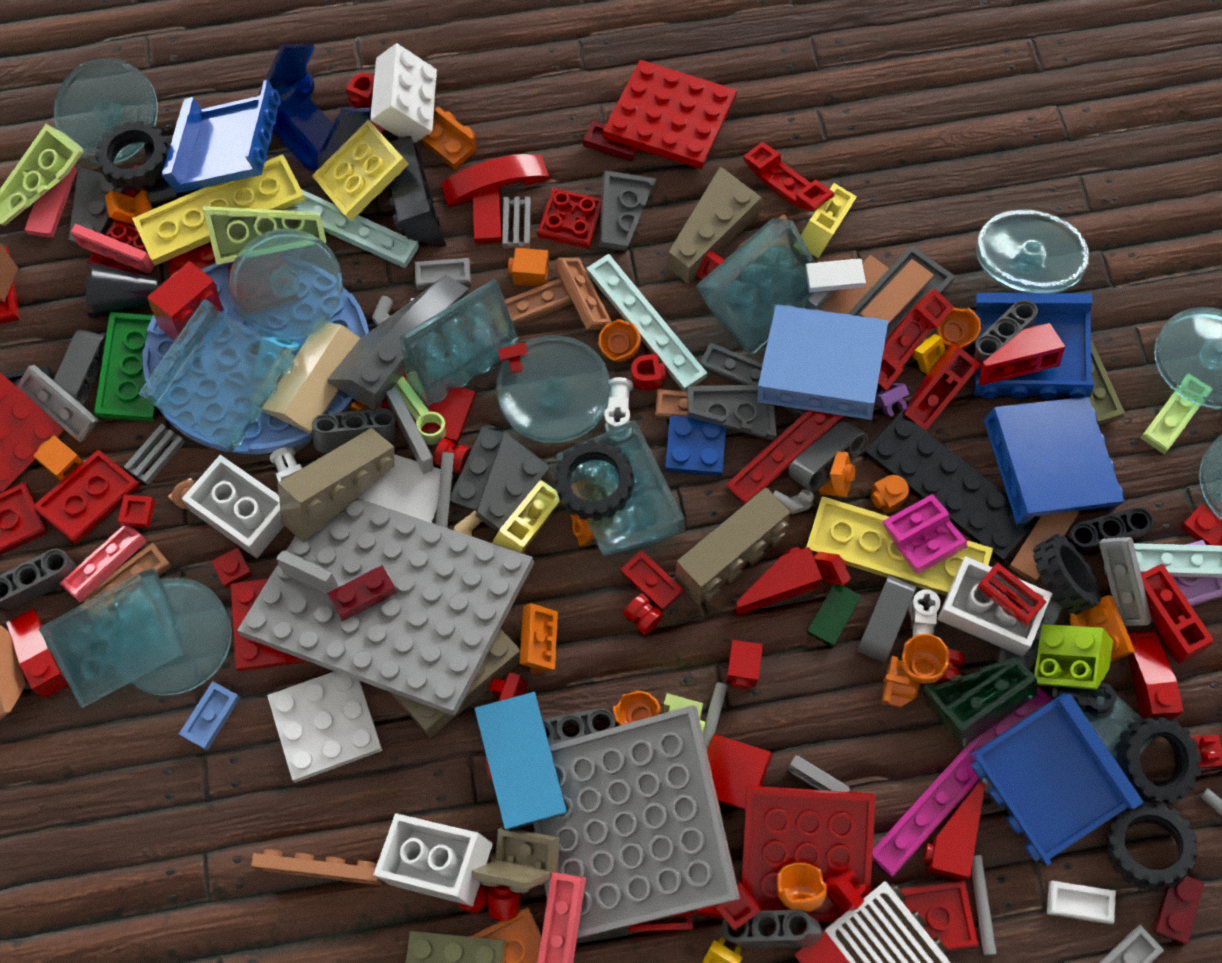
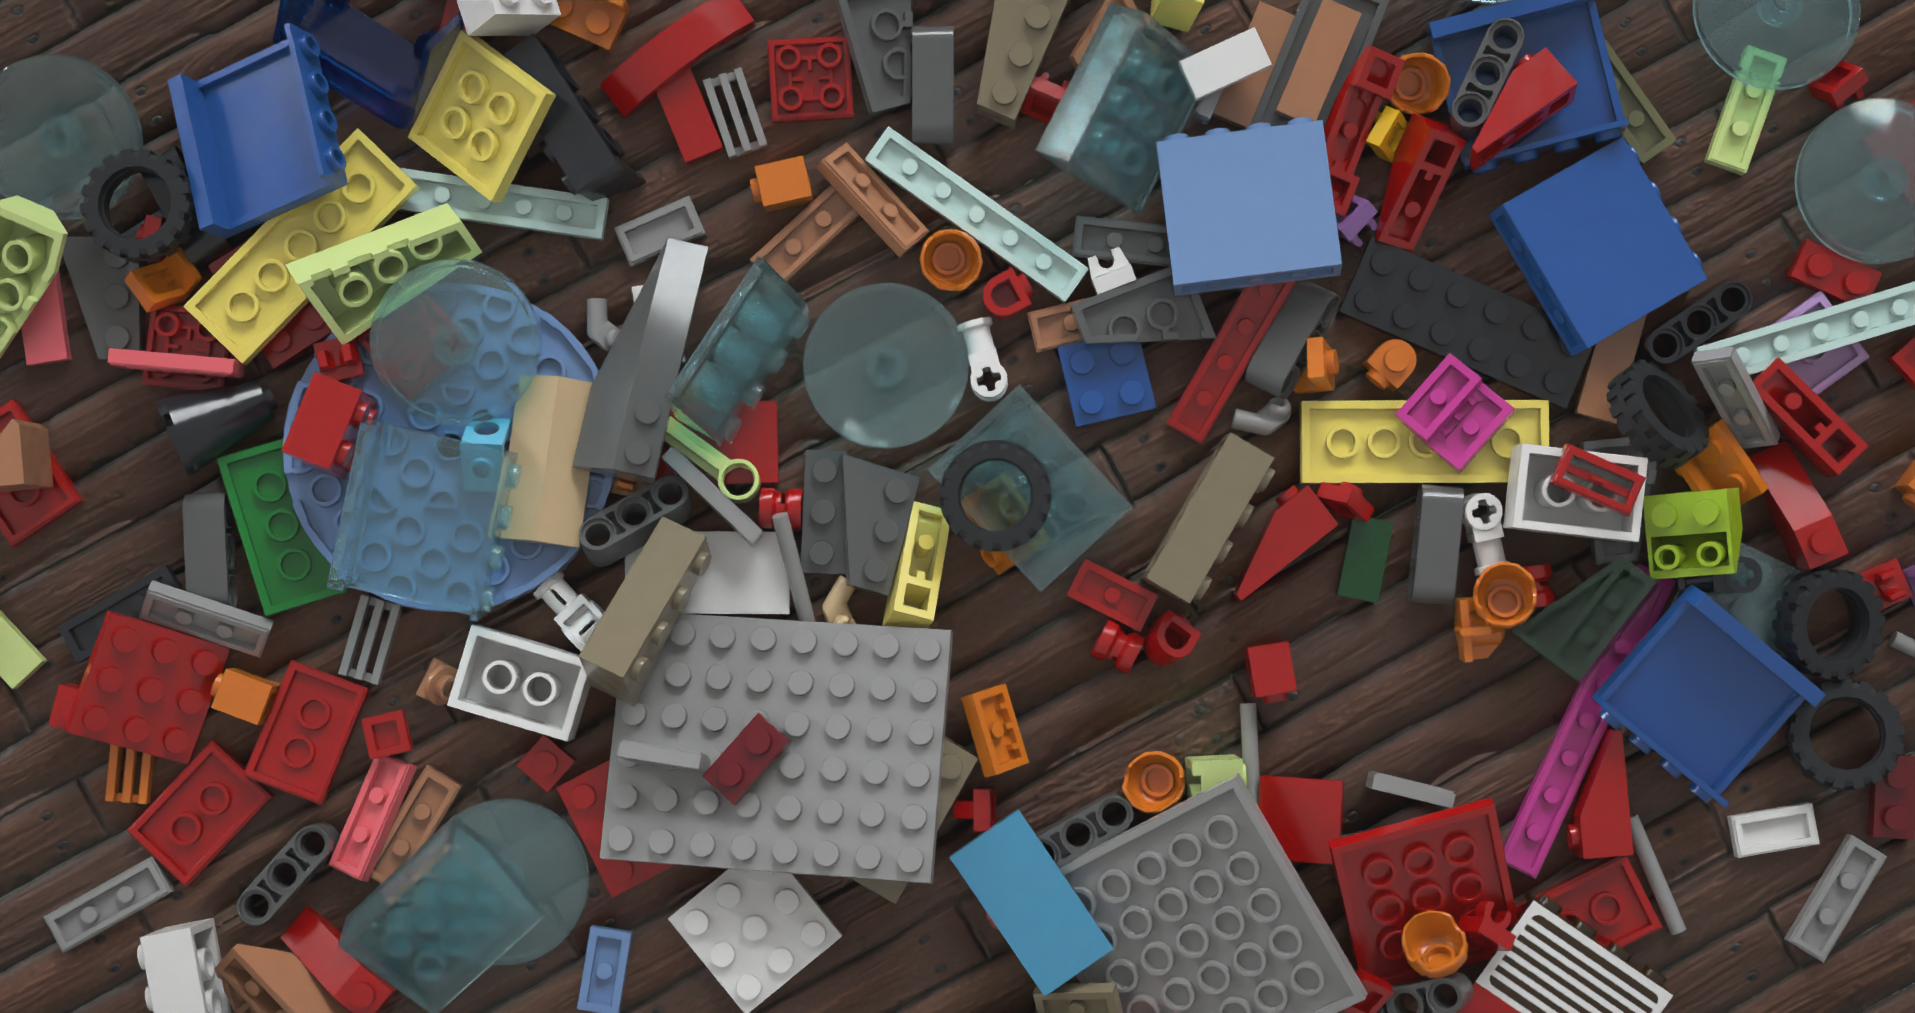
camera: 20 degrees left, 20 degrees up
red tile [498,342,528,374] -> none
none -> red tile [313,337,366,382]
none -> dark grey beam [912,26,954,144]
none -> white tile [1088,247,1137,295]
none -> red plate [1144,610,1202,667]

